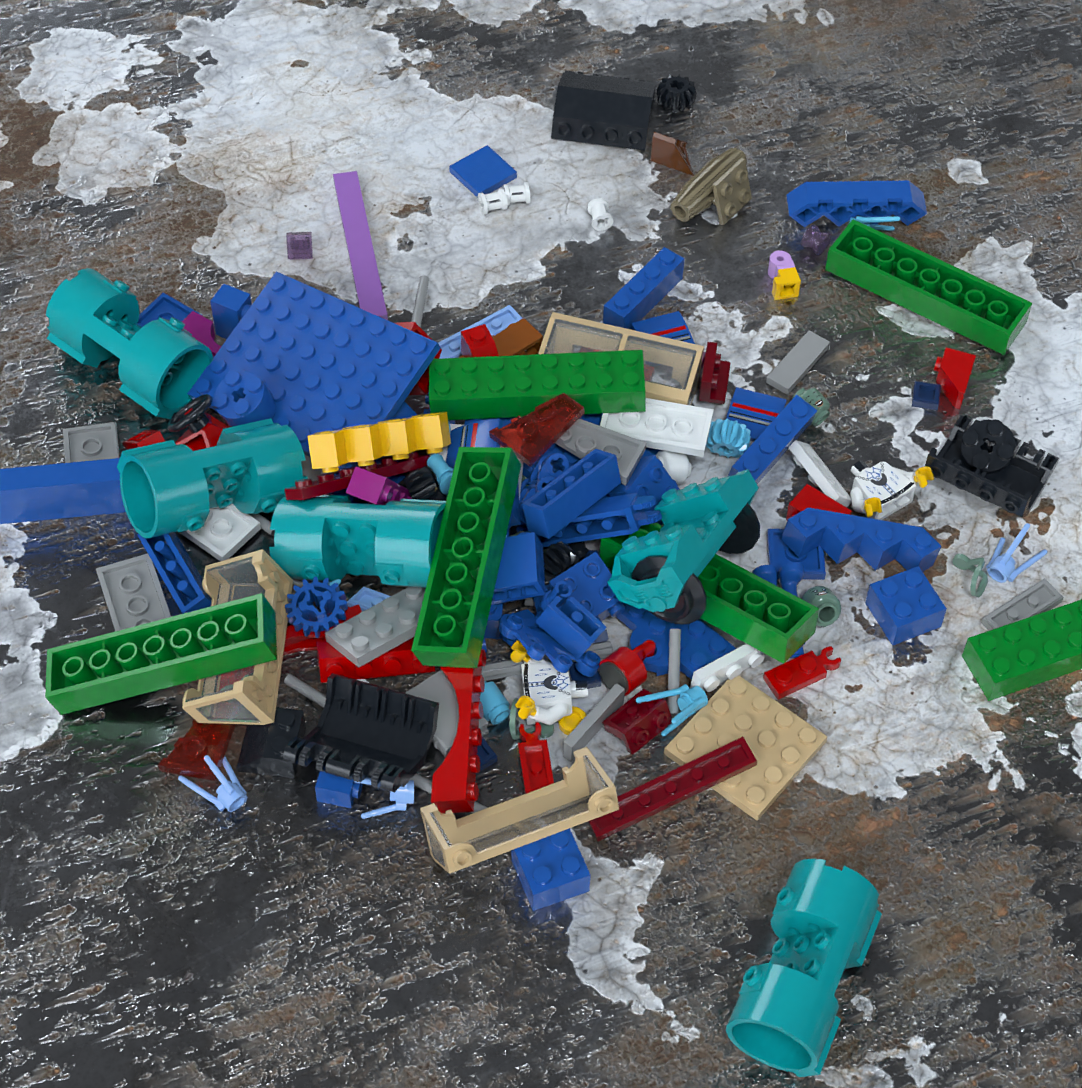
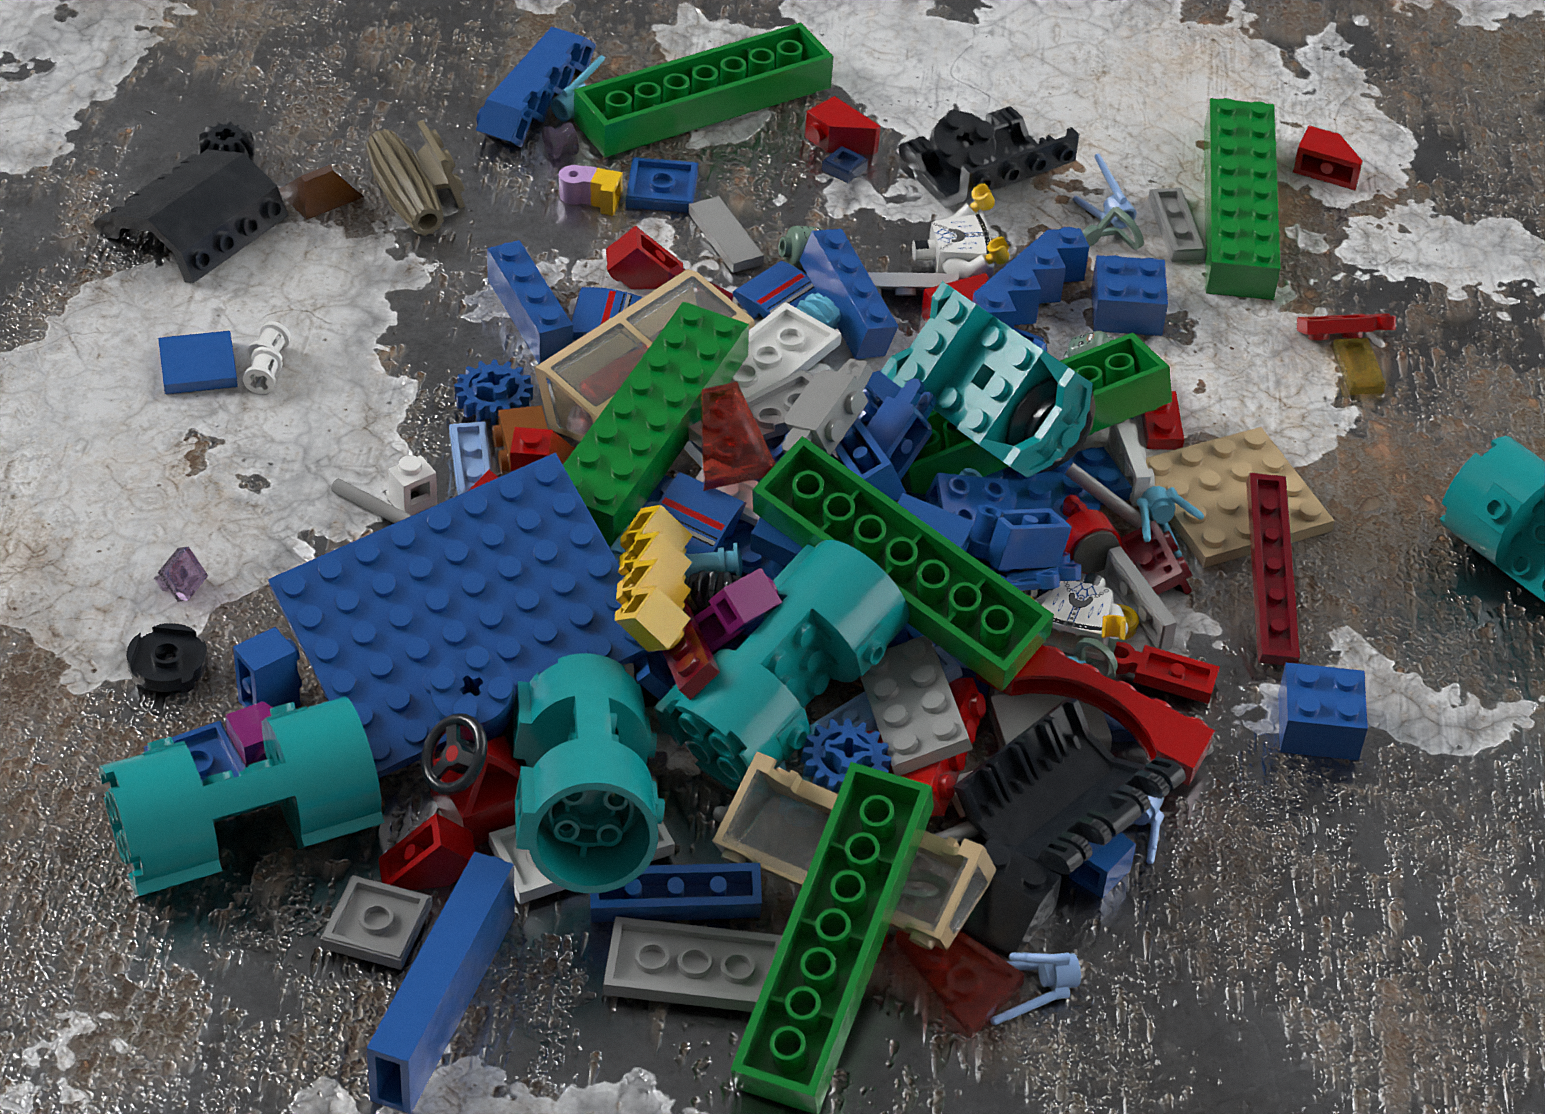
camera: 65 degrees left, 10 degrees down
medium lavender tile [333,171,388,320] -> none
tan windscreen [420,747,619,874] -> none
white bush [587,198,614,231] -> none
none -> black plate [126,623,208,693]
none -> white brick [386,455,437,515]
none -> blue gear [454,359,533,425]
none -> red slope [606,226,684,289]
none -> blue tile [625,157,699,213]
none -> light grey hinge [781,359,873,455]
none -> red plate [1297,313,1396,340]
none -> clear yellow tile [1332,338,1386,395]

